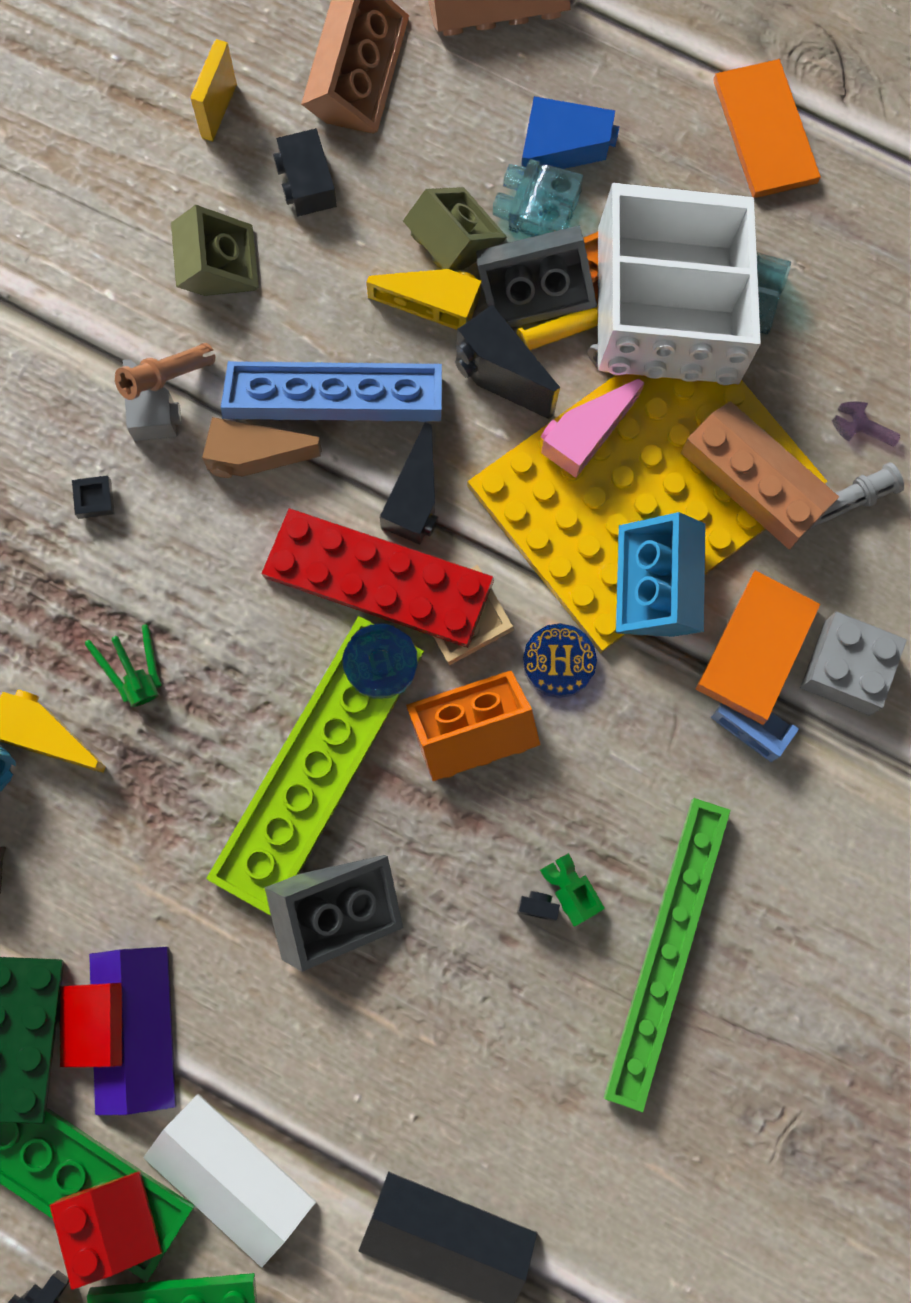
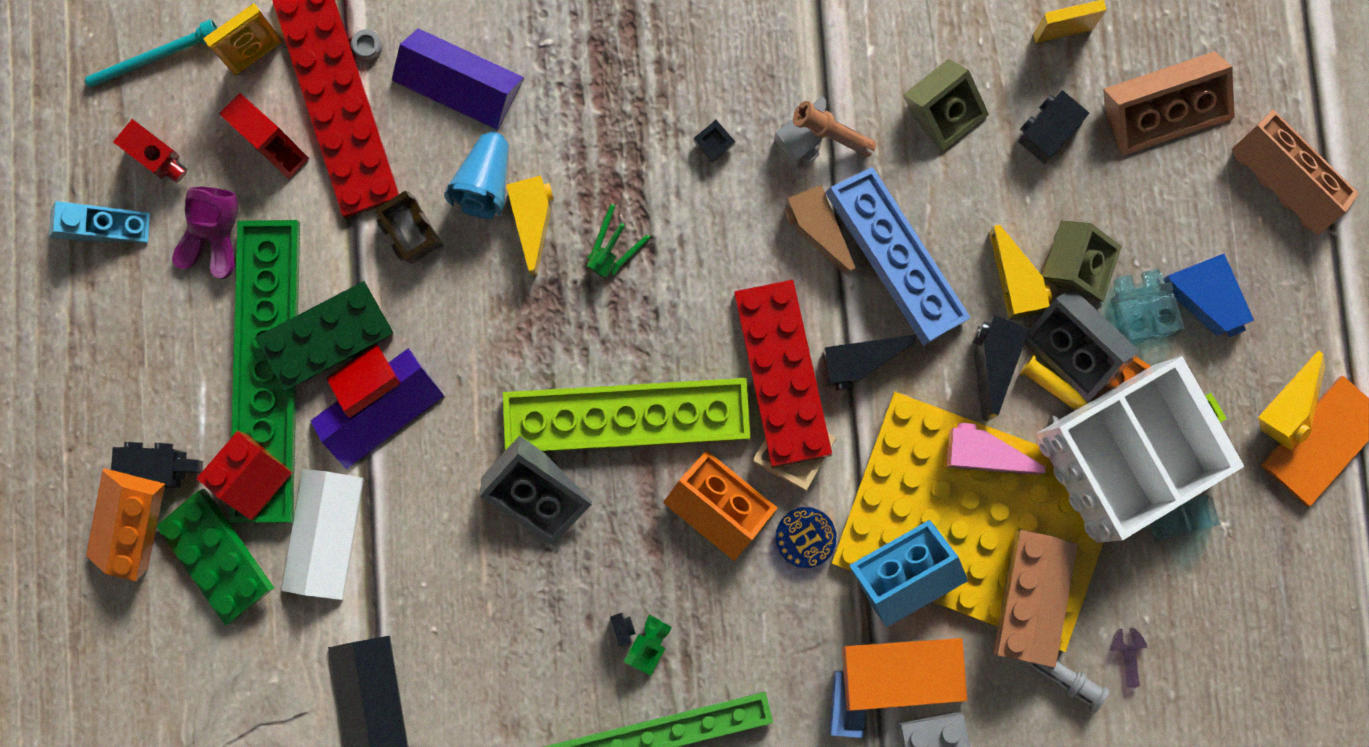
camera: 65 degrees right, 5 degrees up
clear blue tile [343,623,418,699] -> none
none -> yellow slope [1258,351,1325,450]

